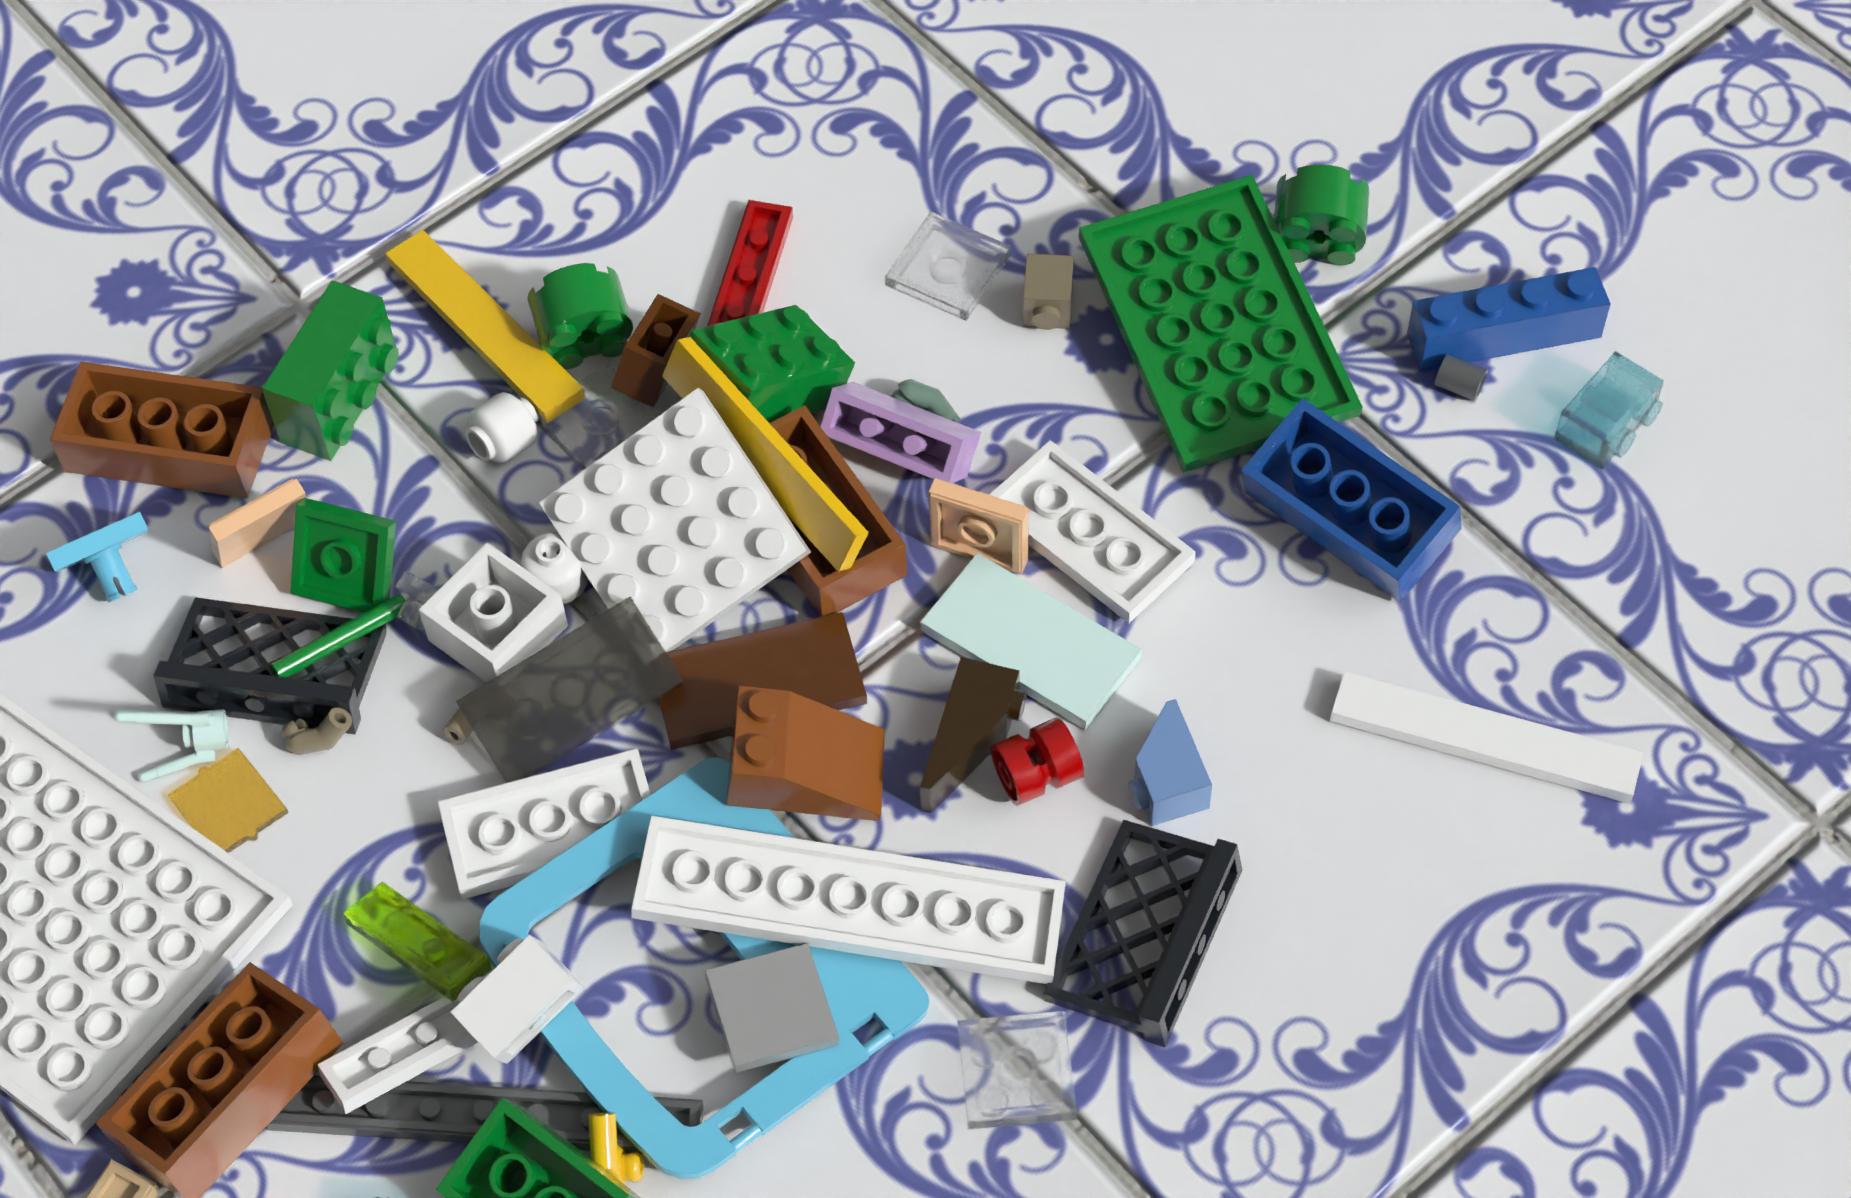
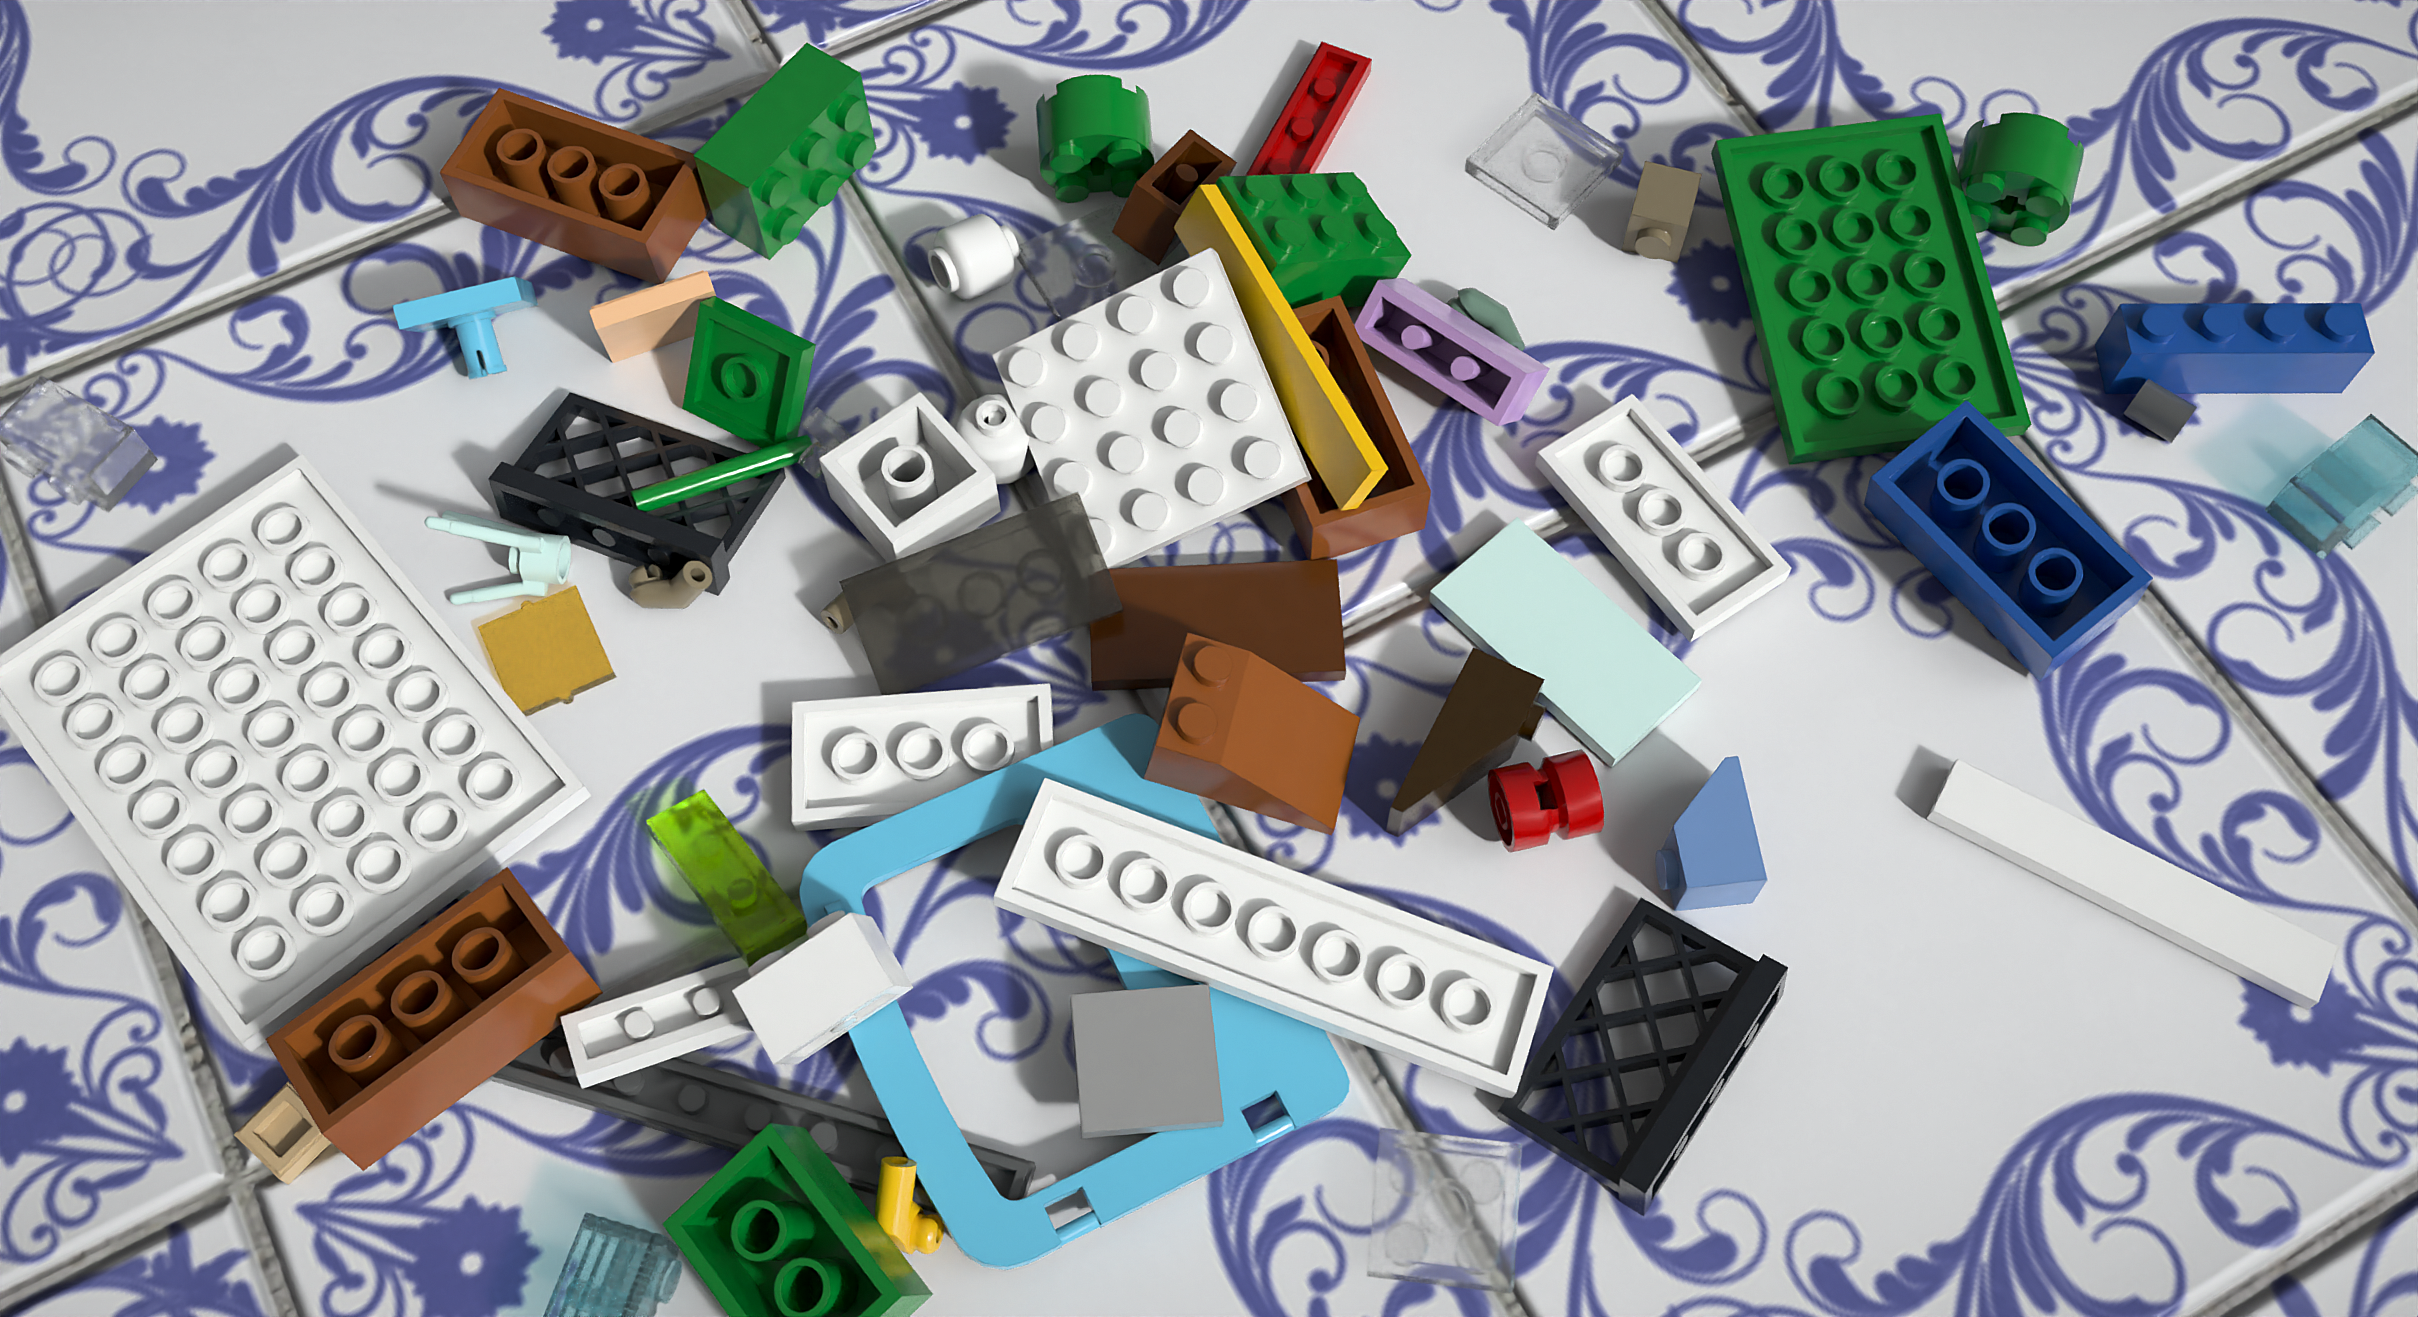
camera: 10 degrees right, 5 degrees up
yellow tile [385,230,586,424] -> none
light nougat tile [929,478,1029,574] -> none

